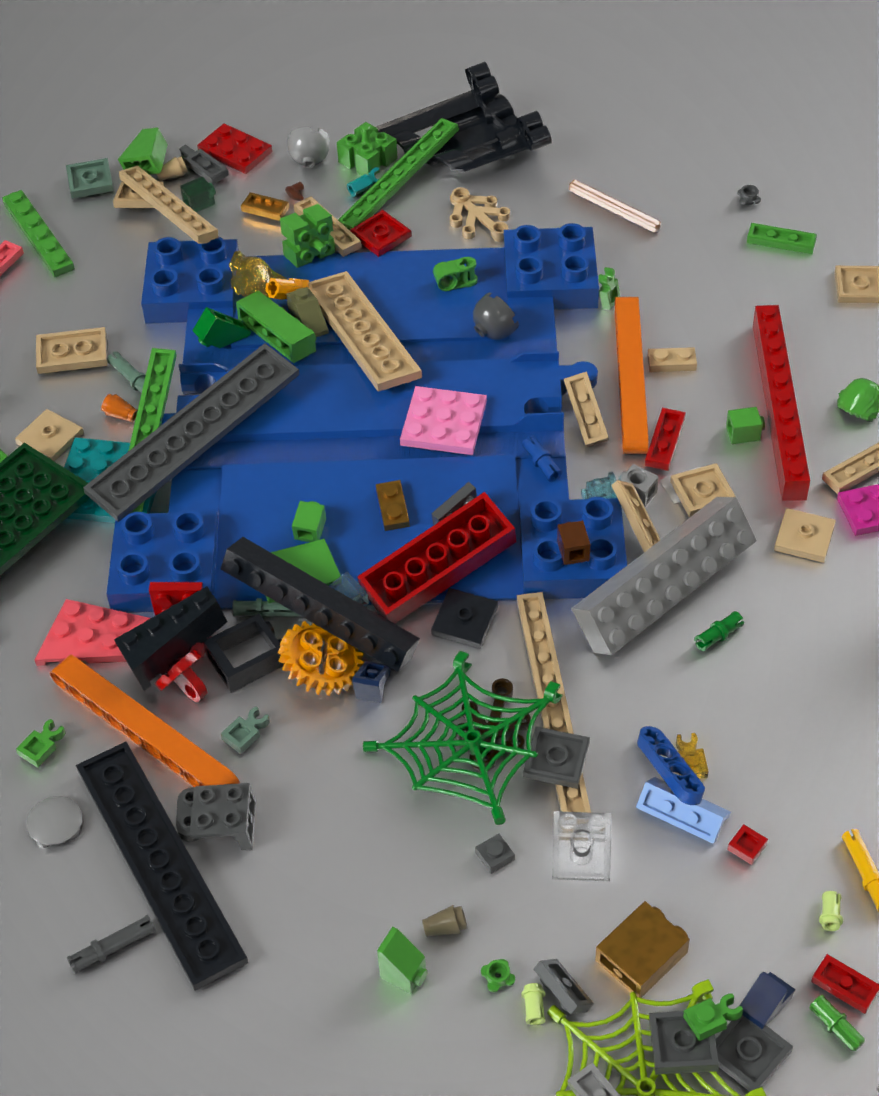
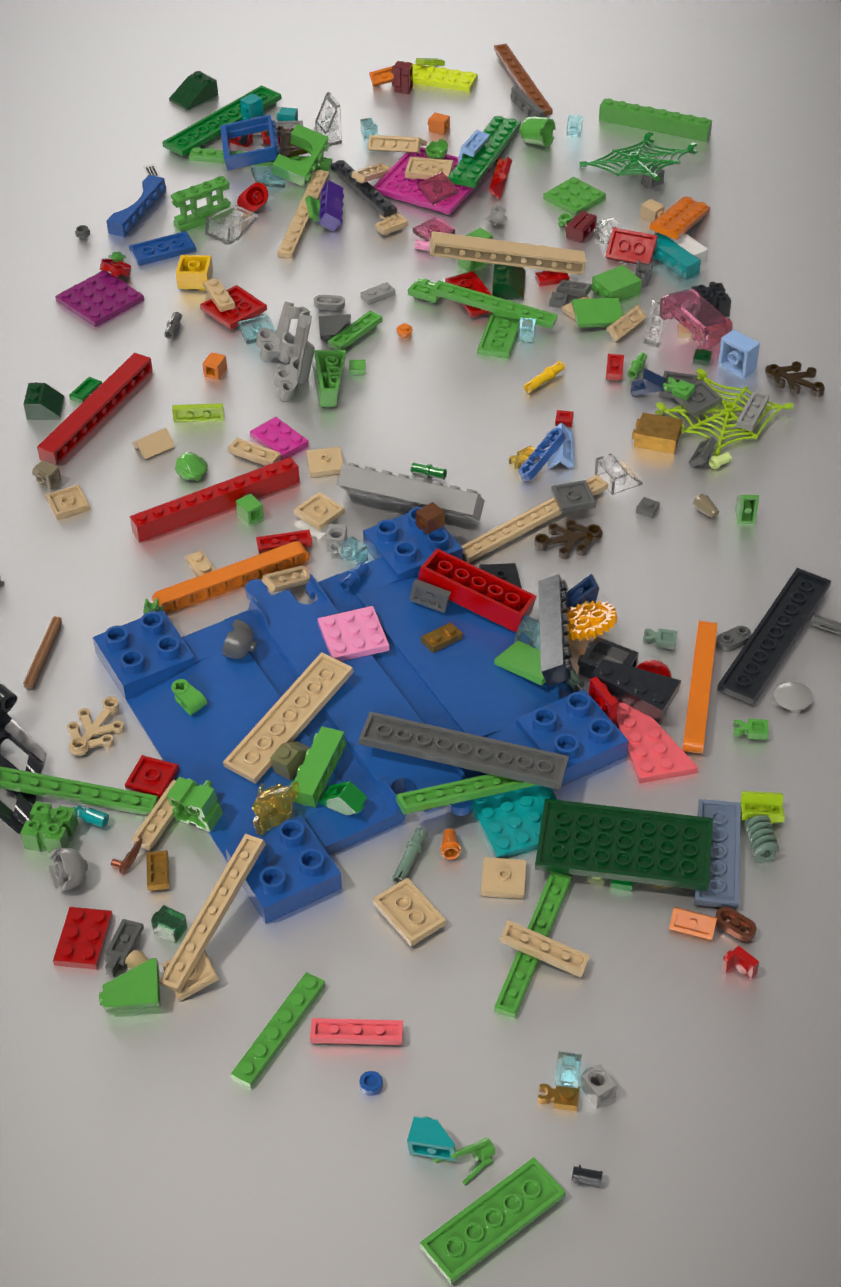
camera: 120 degrees left, 5 degrees down
sand green plate [66,158,114,198] -> none
dark grey bracket [189,783,256,850] -> none
light orange piece [266,278,309,300] -> none
bright green brick [292,501,326,542] -> none
green animal [363,651,563,825] -> none
bright green plate [481,959,515,992] -> none
tan tile [611,480,661,552] -> none
bright green tile [747,223,817,254] -> none
yellowish green pin [819,891,843,931] -> none

